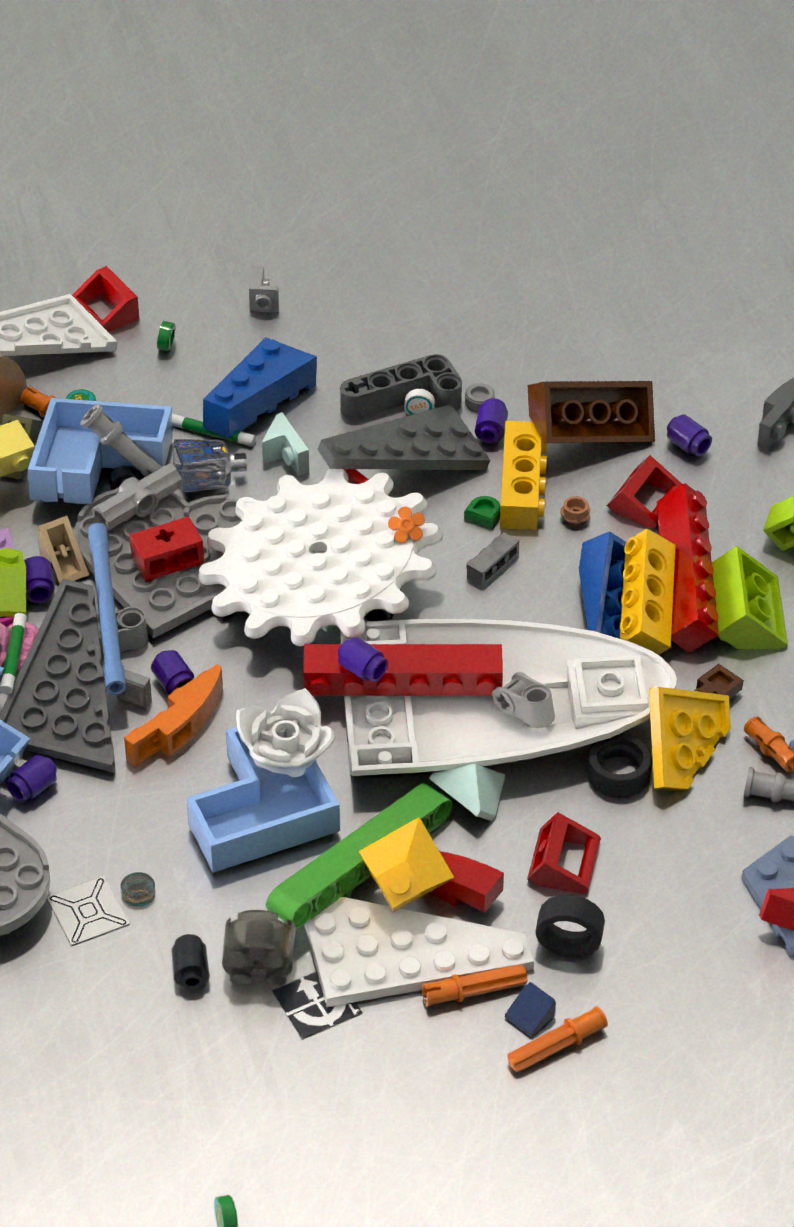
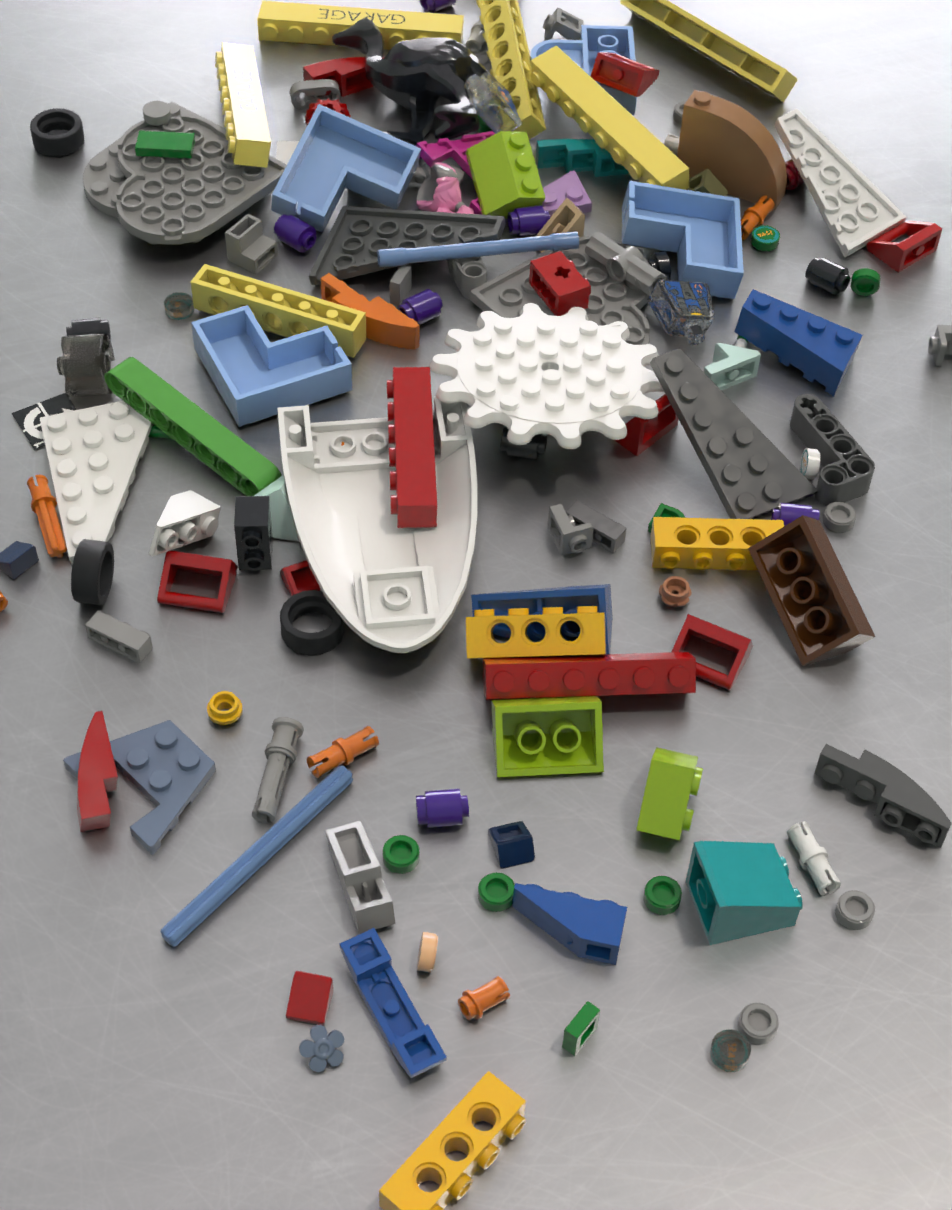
camera: 85 degrees right, 5 degrees up
green bar [0,613,27,695] -> none
white sticker [47,876,130,945] -> none
light grey pin [80,404,163,477] -> none
white brick [236,688,335,777] -> none
dark purple brick [338,637,388,682] -> none
yellow slope [359,817,454,913] -> none
orange plant [388,506,425,543] -> none
red slope [429,851,504,913] -> none
light grey piece [492,672,555,728] -> none
yellow plate [649,687,731,791] -> none
dark purple brick [667,414,712,457] -> none
reddish brown plate [694,663,744,699] -> none
none -> light grey piece [85,611,153,663]
none -> white slope [149,490,221,557]
none -> light yellow brick [191,264,366,358]
none -> yellow plate [207,691,243,725]
none -> light grey piece [225,214,278,274]
none -> black brick [234,496,273,570]
none -> red slope [279,560,321,596]
none -> light grey bracket [548,503,594,556]
none -> black brick [805,257,850,295]

